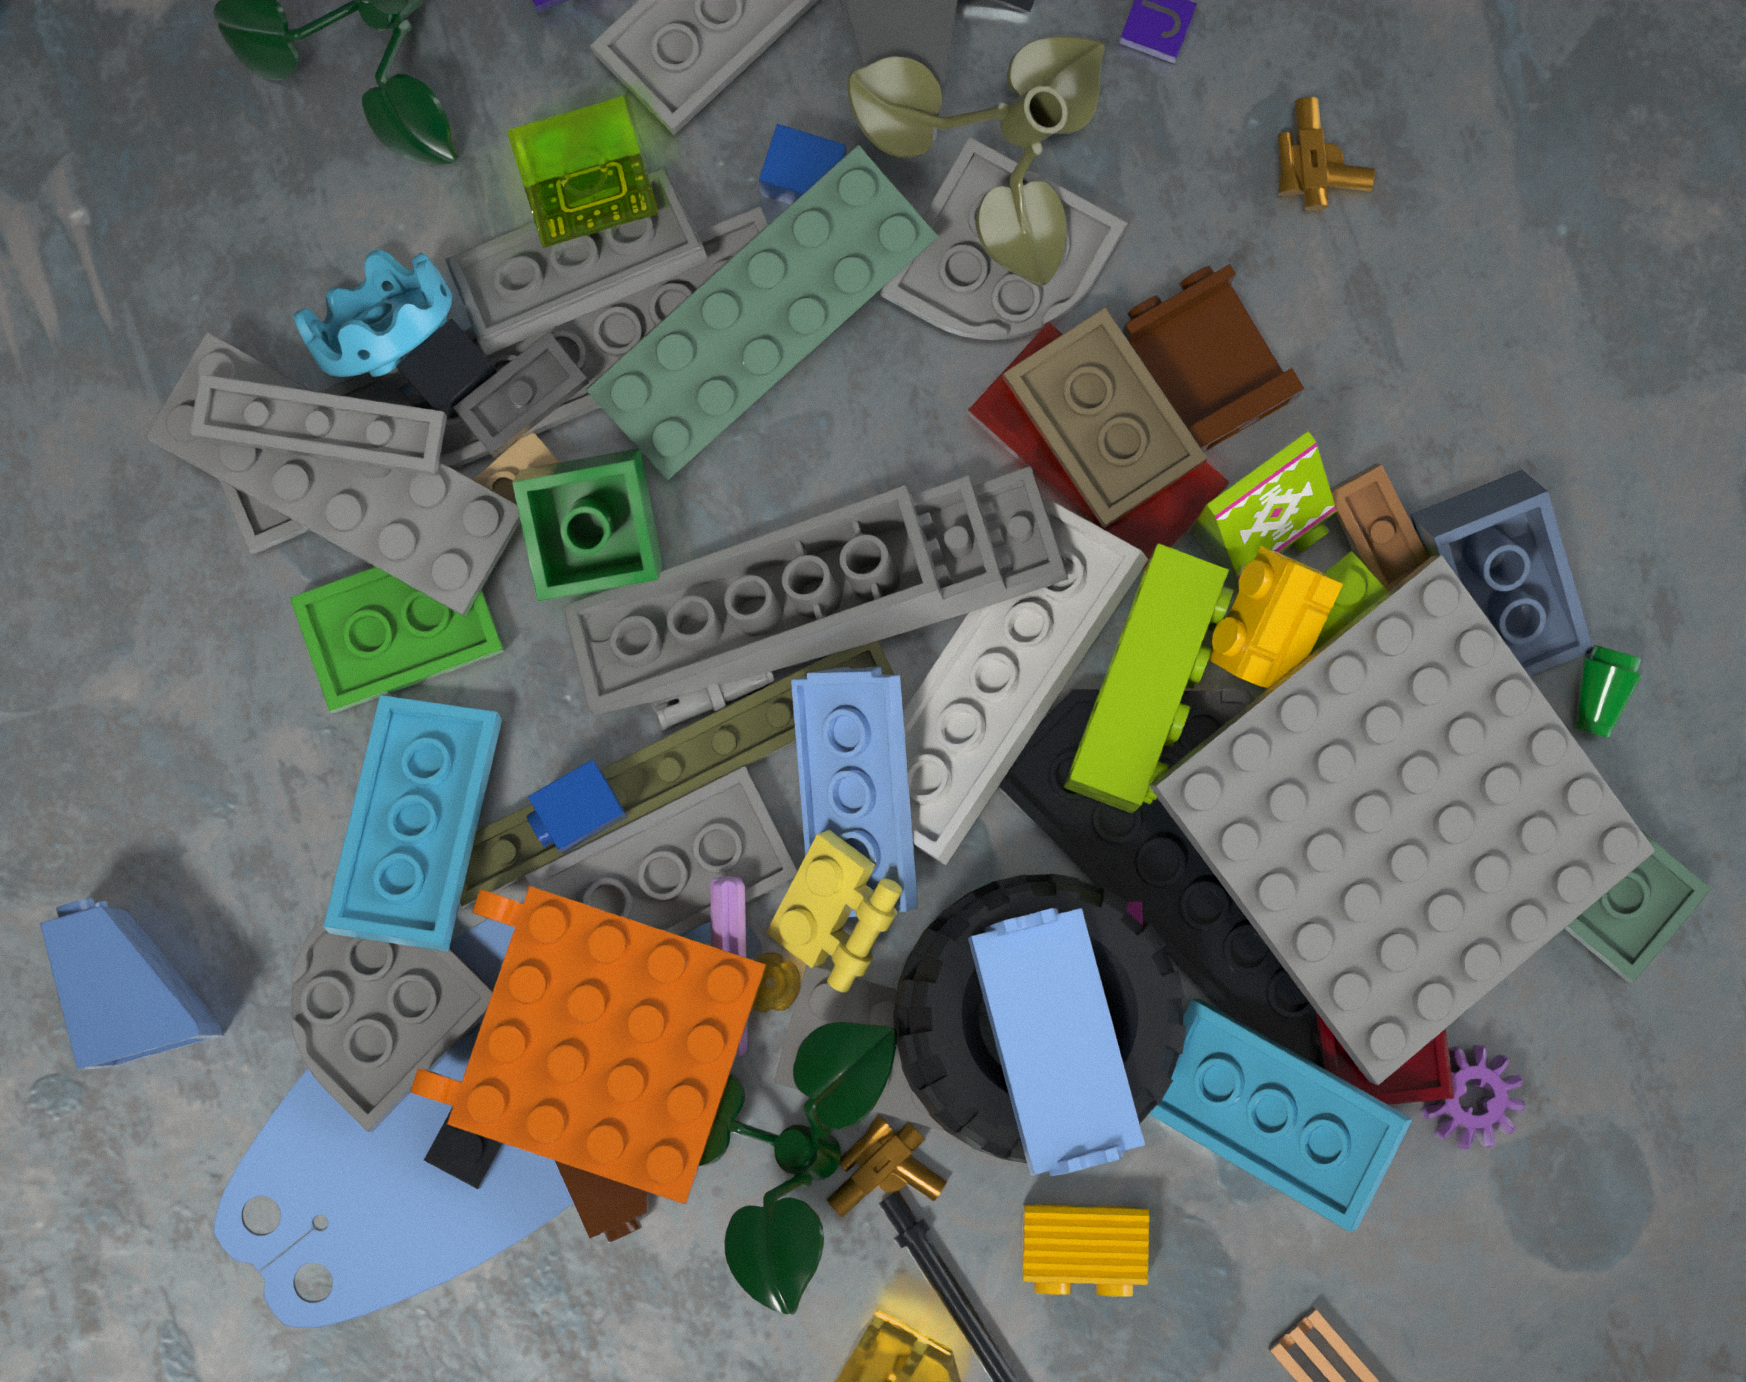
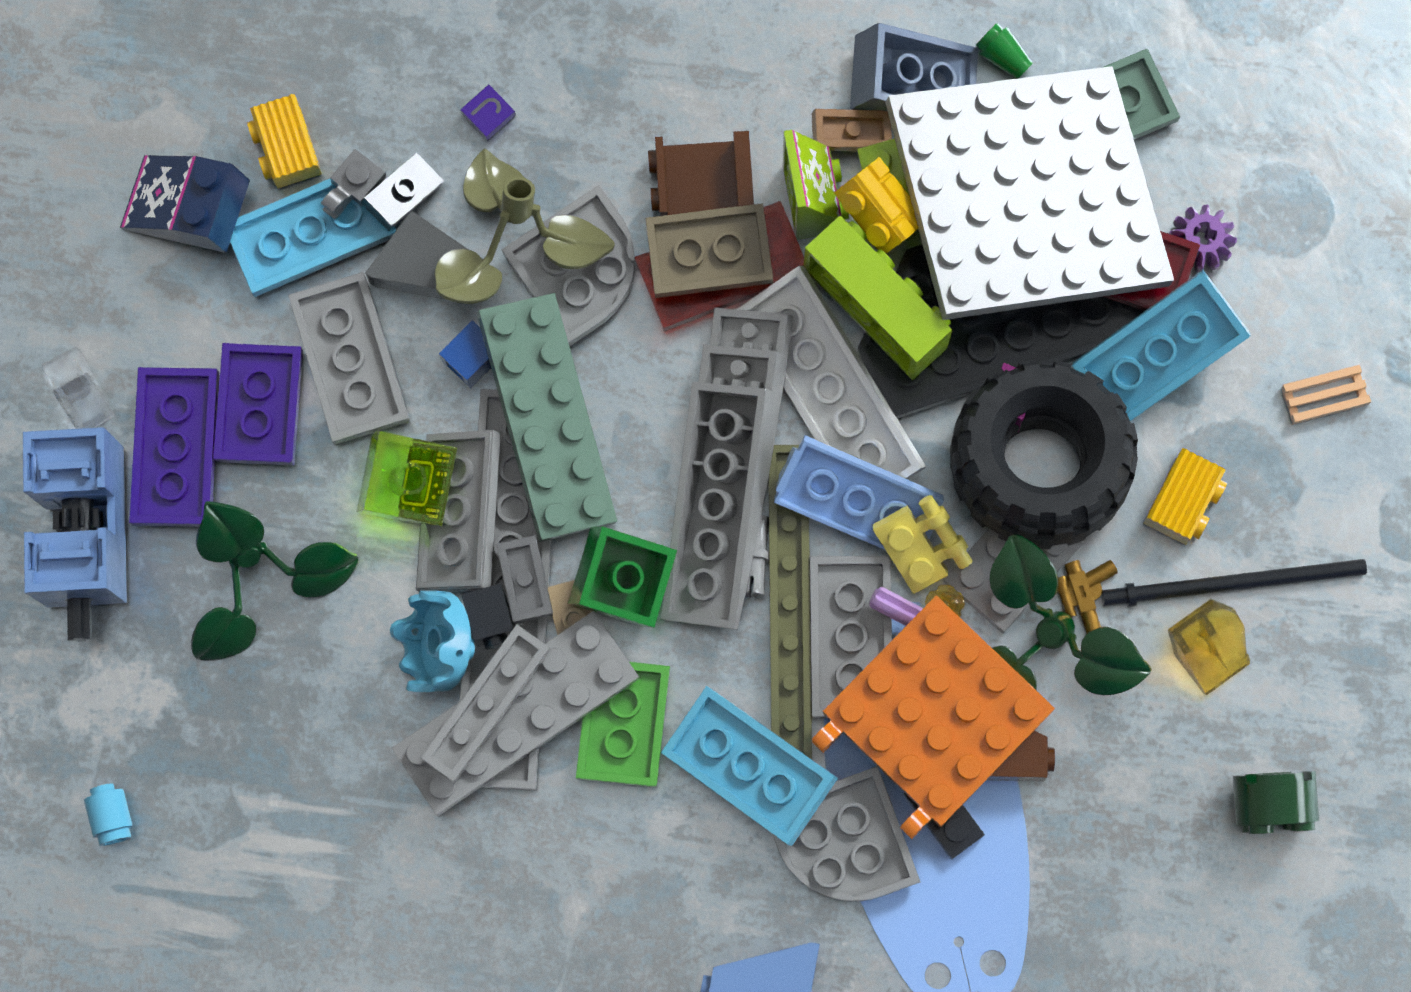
camera: 60 degrees left, 5 degrees down
blue brick [526,759,628,854] -> none
light blue brick [968,908,1145,1177] -> none
pearl gold piece [1278,97,1375,211] -> none

